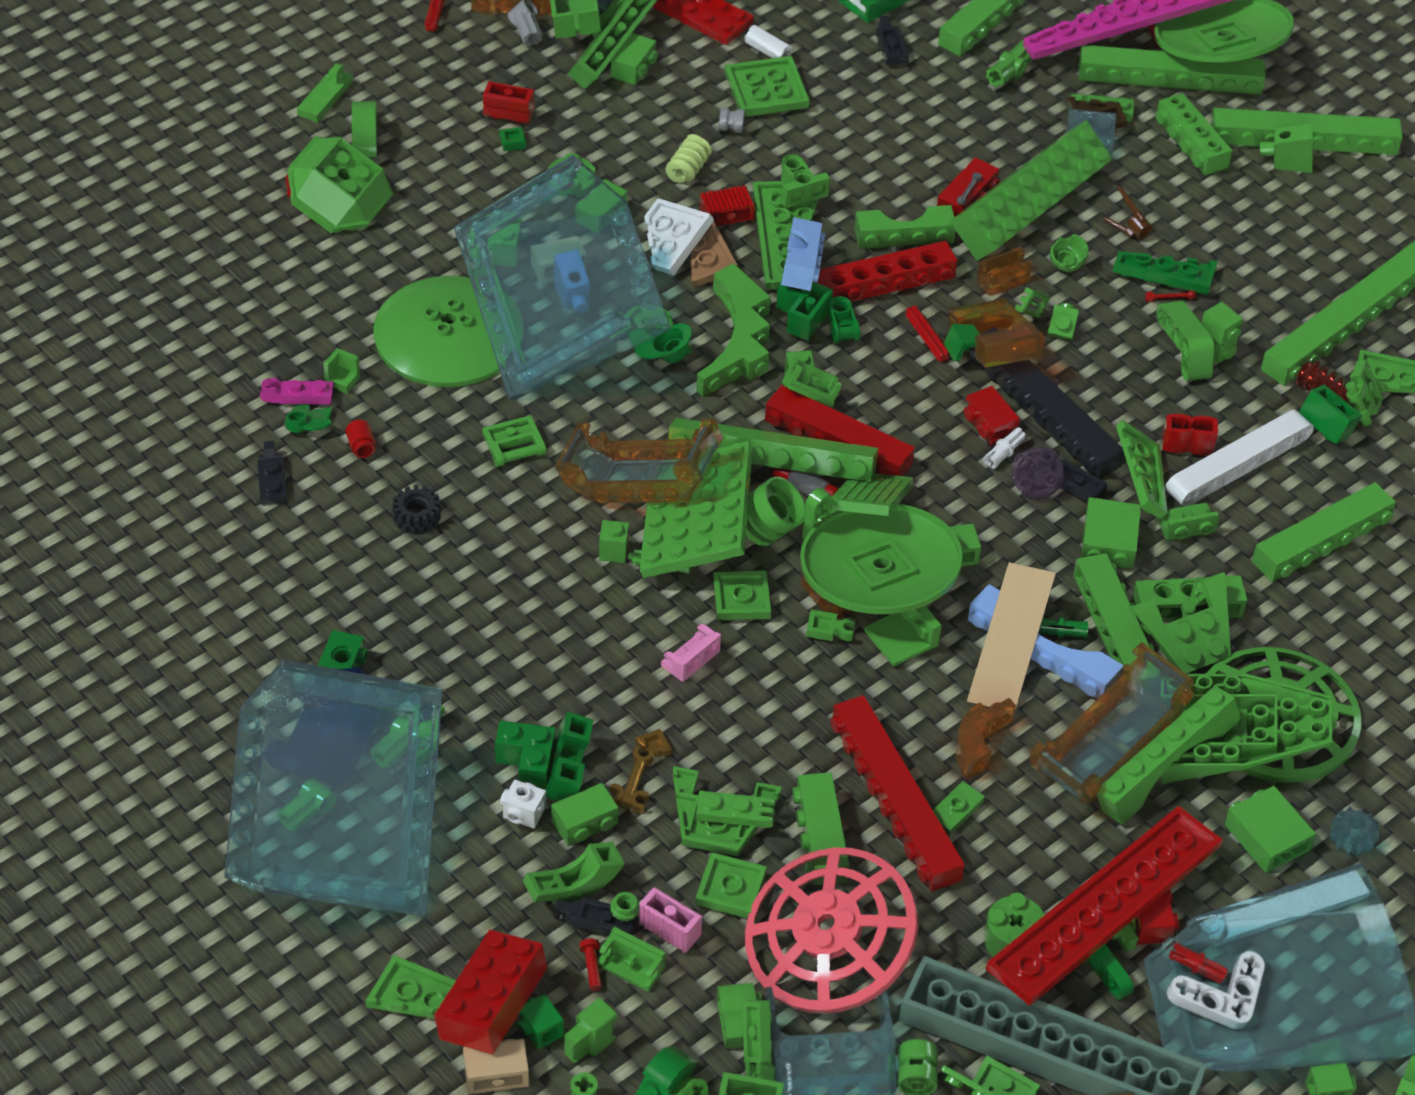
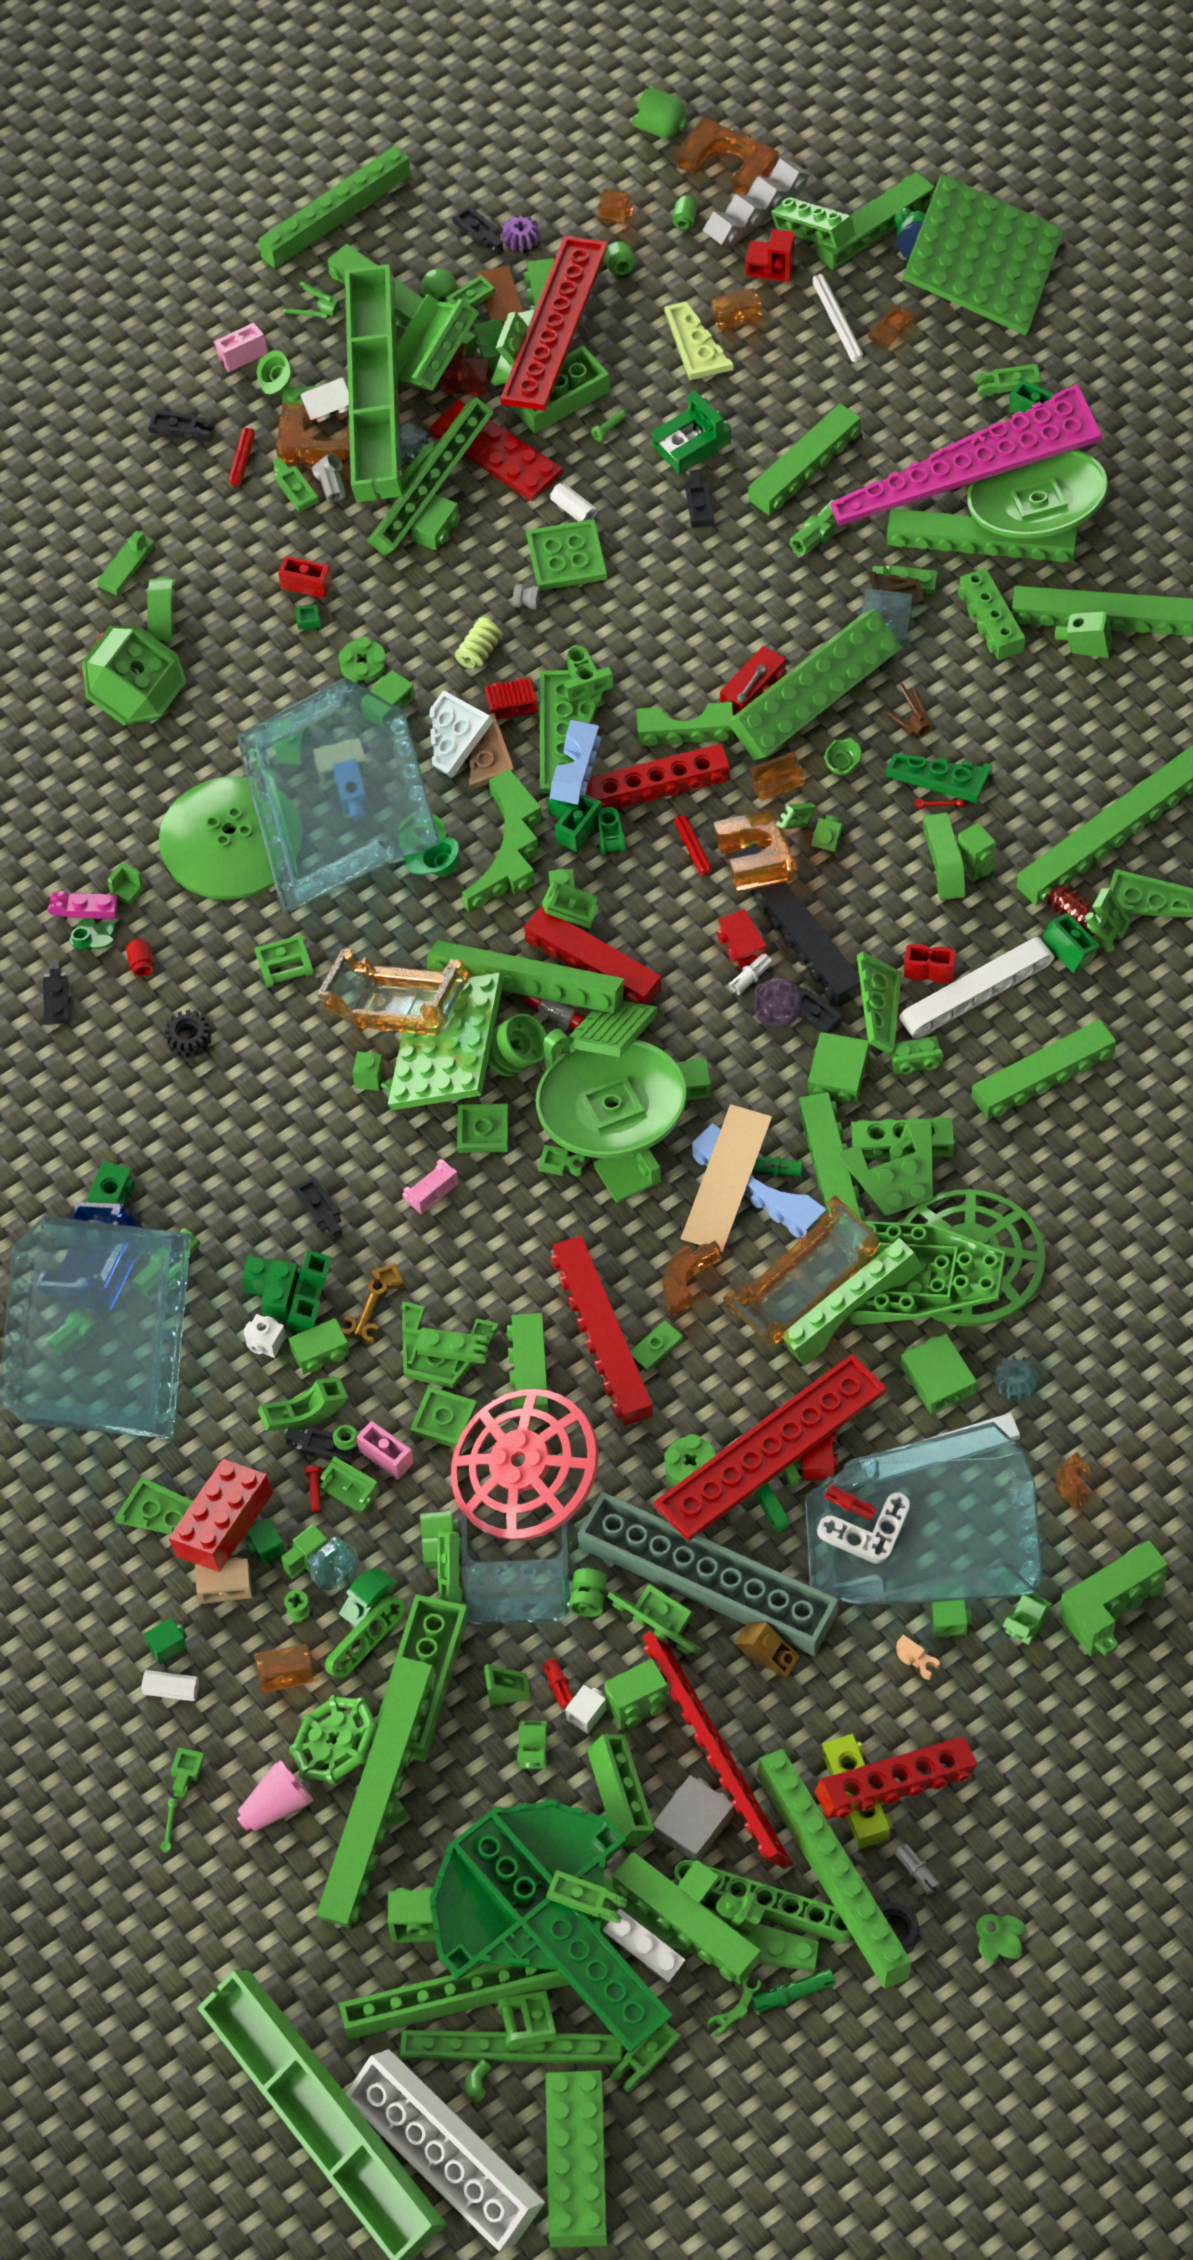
camera: 10 degrees right, 10 degrees up
green panel [944,324,984,362] -> none
none -> bright green hinge [273,457,319,513]
none -> black hinge [293,1176,343,1241]
none -> clear light blue tile [307,1537,358,1590]

